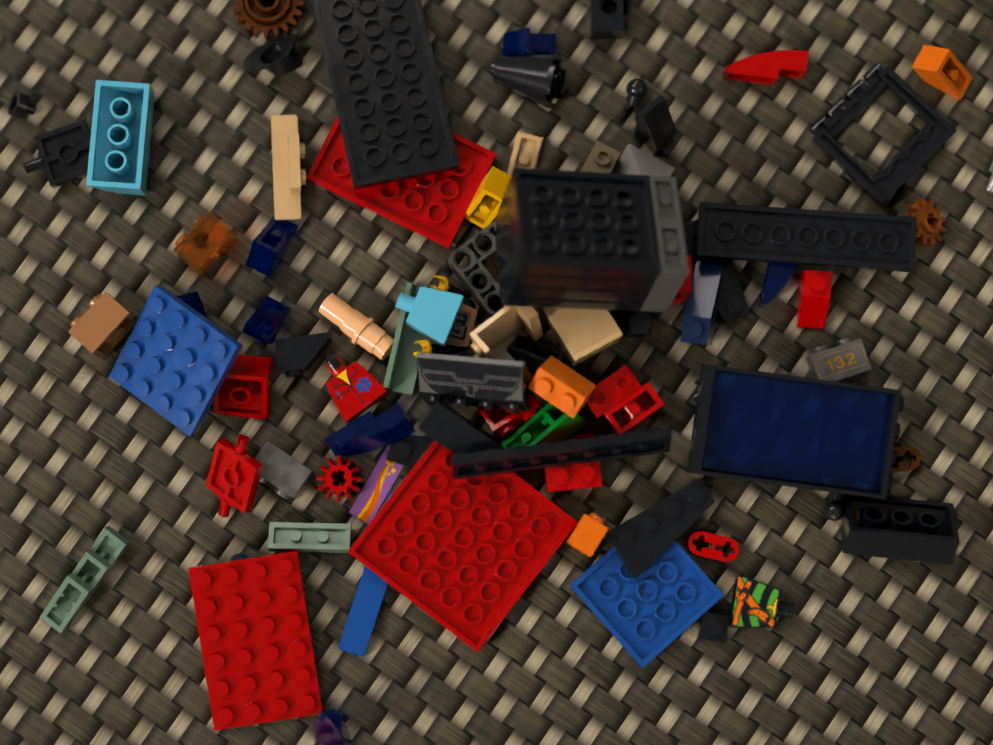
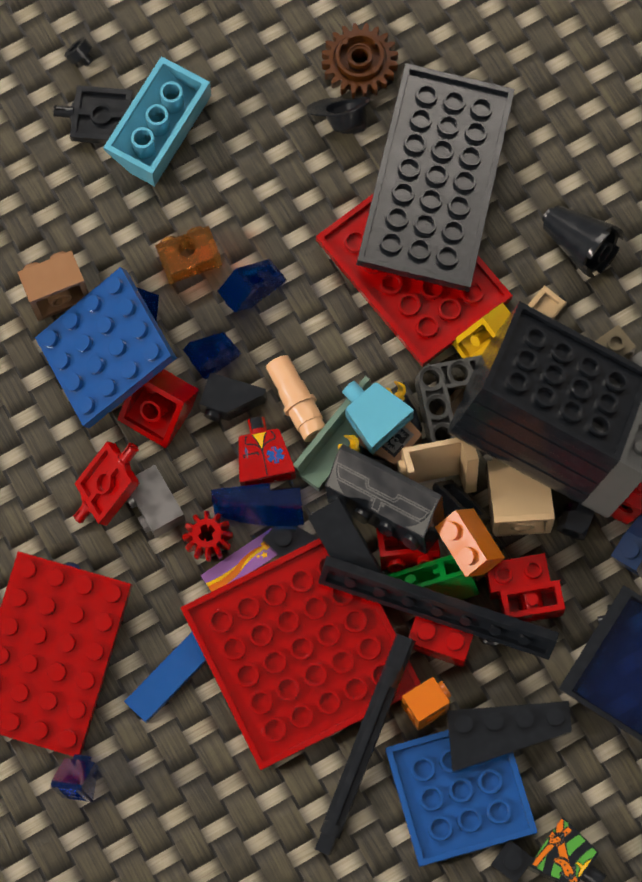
camera: 30 degrees right, 10 degrees down
sand green plate [268,522,352,553] -> none
tan bracket [271,115,306,221] -> none
clear blue slope [503,28,556,56] -> none
red beam [687,531,739,562] -> none
none -> black piece [315,634,416,855]

